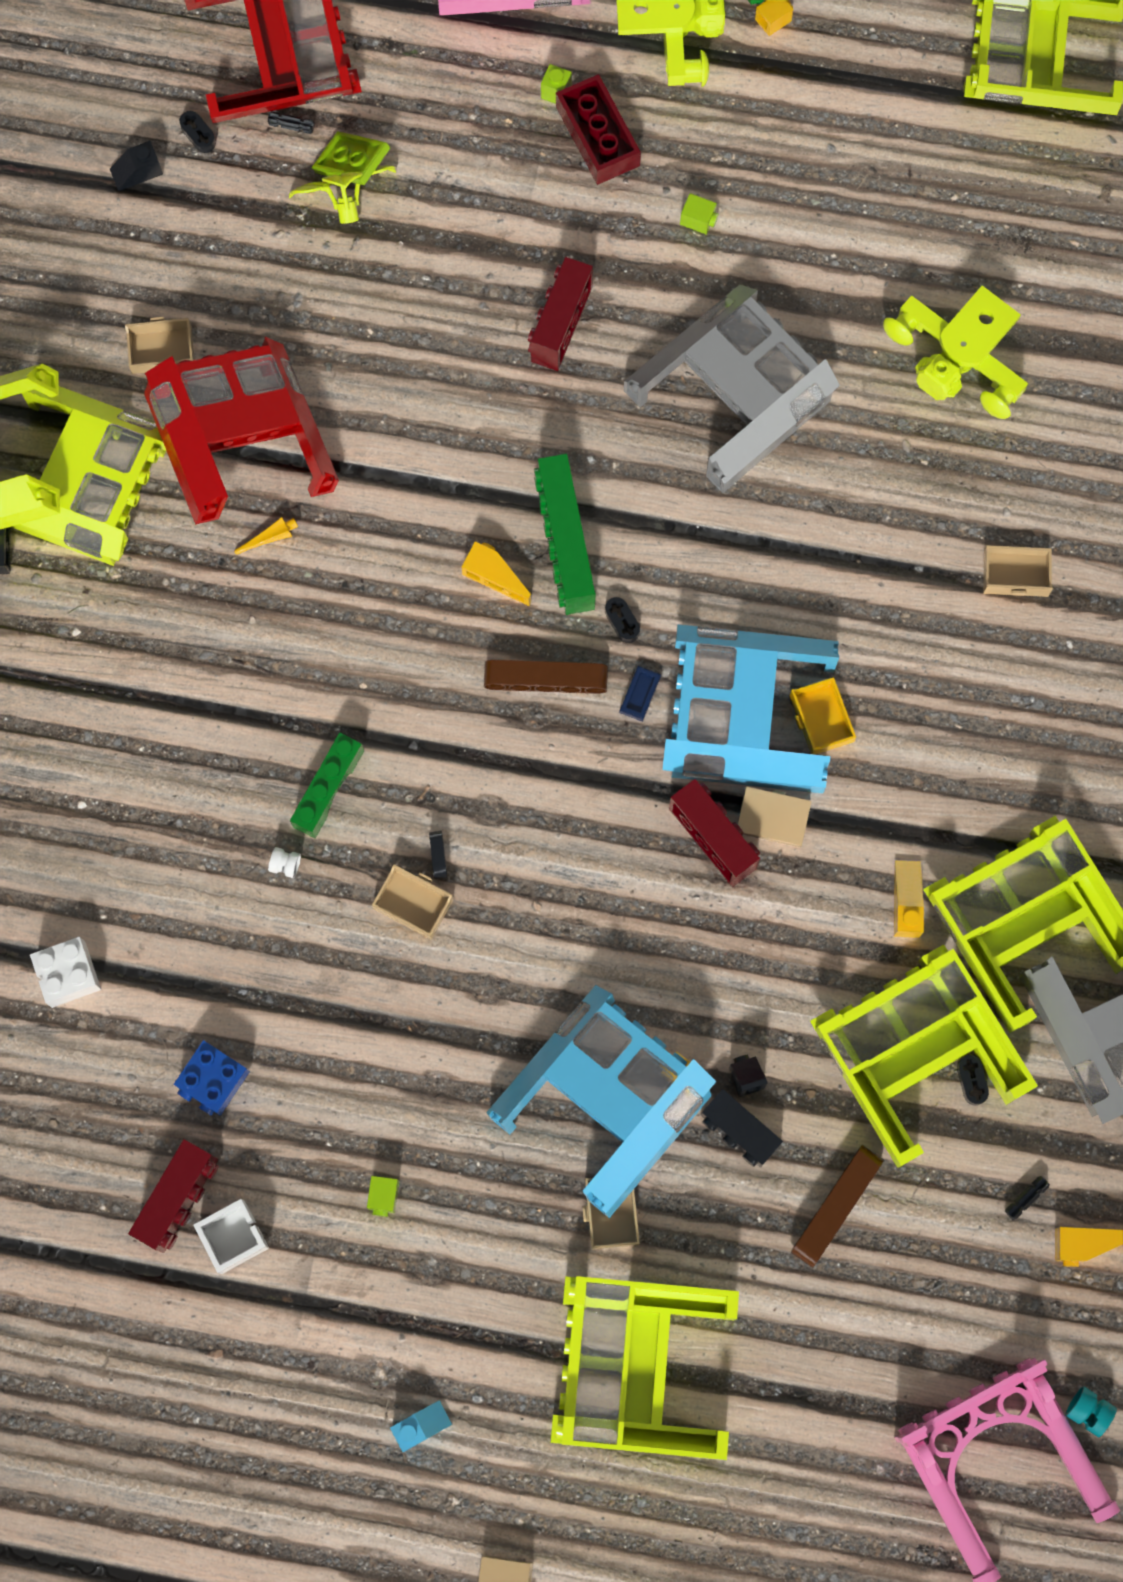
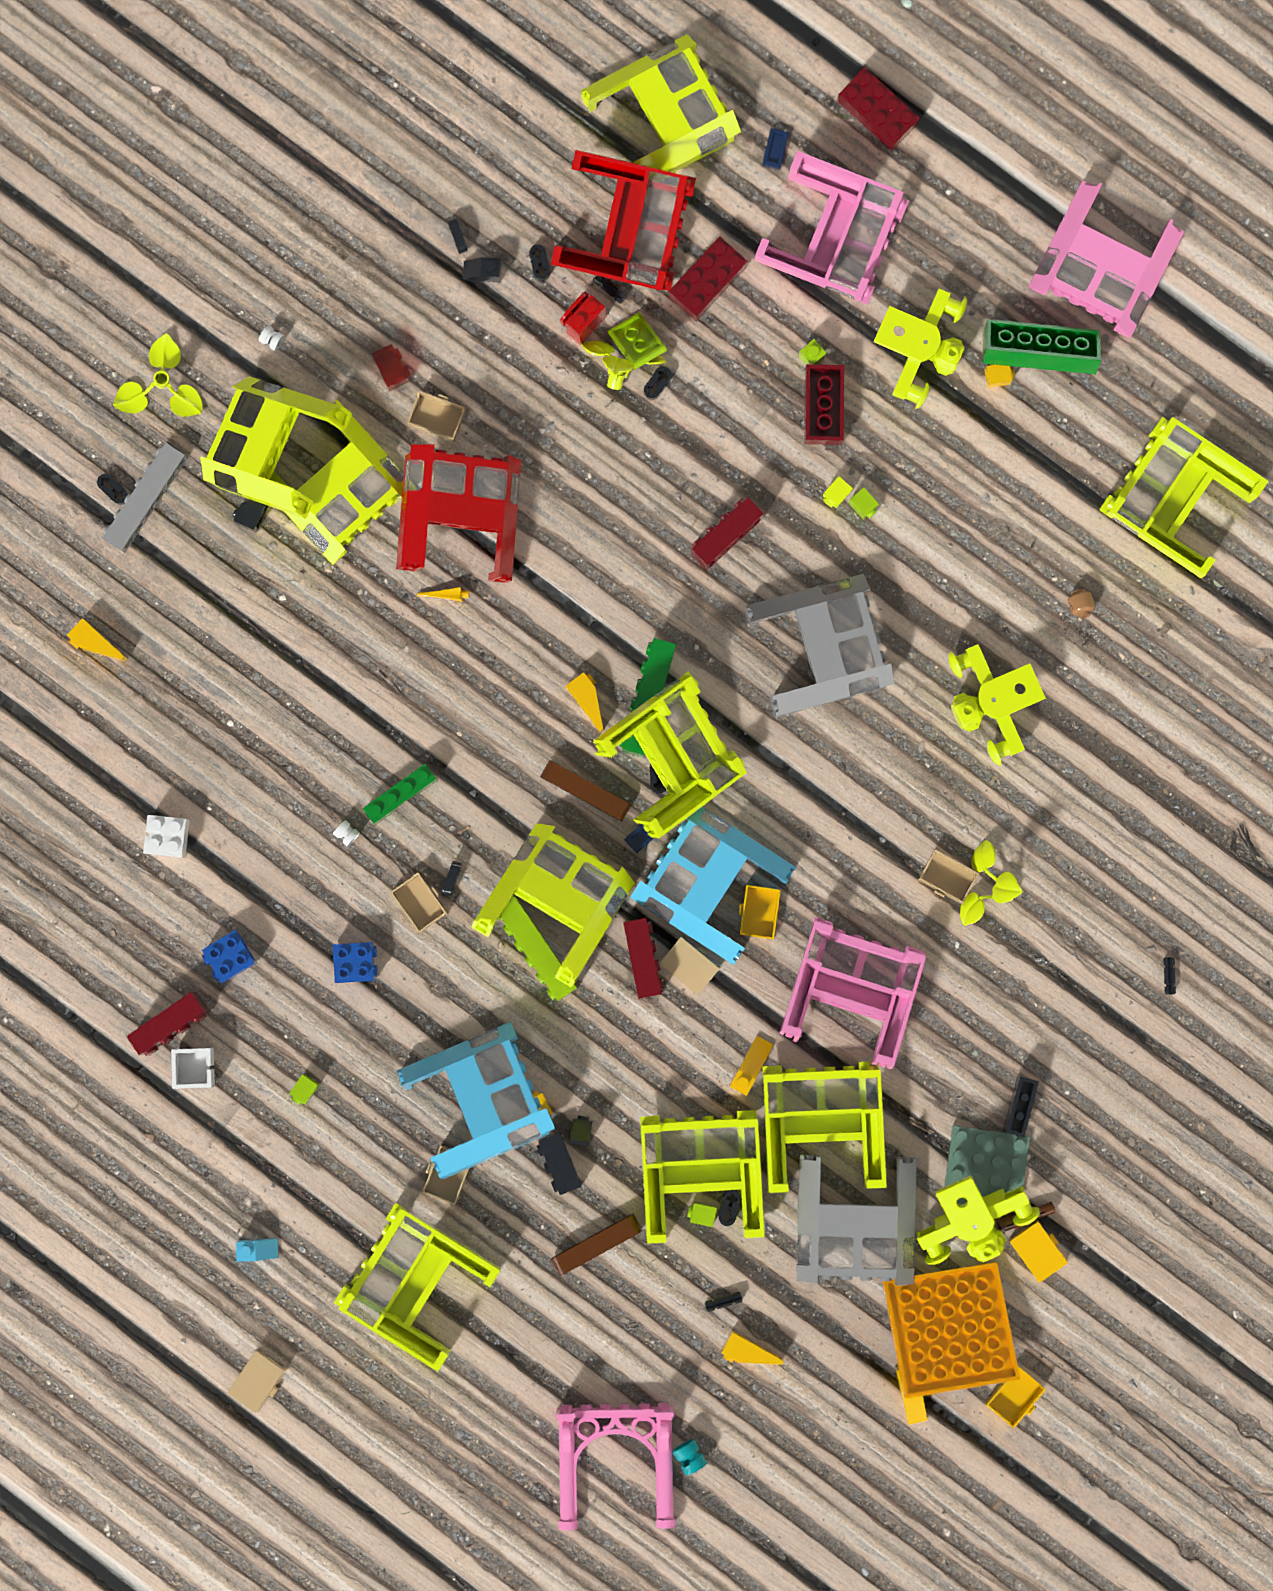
camera: 25 degrees right, 10 degrees up
none -> blue brick [333,942,378,983]
none -> clear red brick [371,344,411,391]
none -> black beam [447,218,468,254]
none -> neon yellow piece [472,823,635,988]
none -> lime brick [498,895,577,1001]
none -> red brick [560,291,606,345]
none -> neon yellow piece [594,671,747,838]
none -> black beam [644,366,671,400]
none -> dark red brick [668,236,748,322]
none -> lime brick [687,1202,717,1227]
none -> bright pink piece [779,917,926,1069]
none -> neon yellow brick [823,476,853,509]
none -> neon yellow plant [960,840,1023,926]
none -> medium nougat head [1068,589,1095,619]

